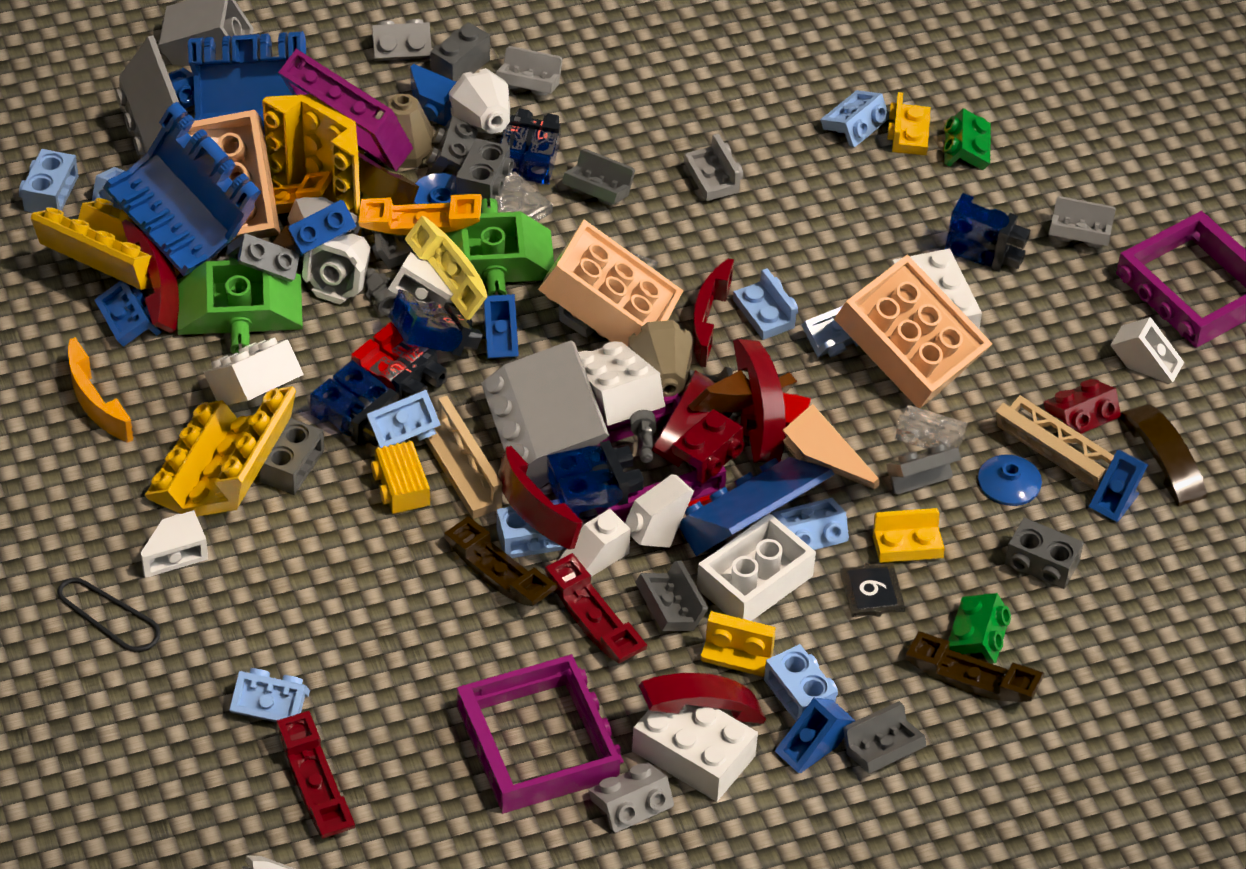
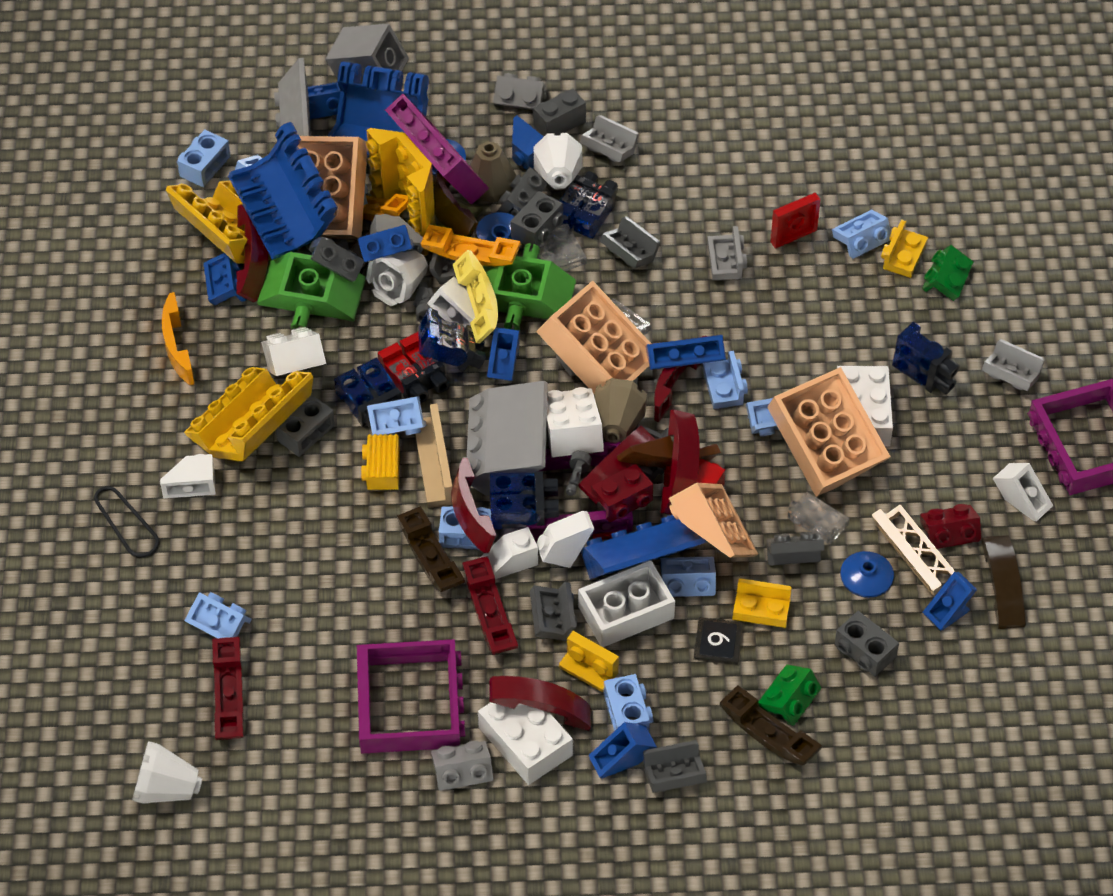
camera: 20 degrees right, 5 degrees up
none -> blue slope [645,335,726,370]
none -> red tile [770,192,821,249]

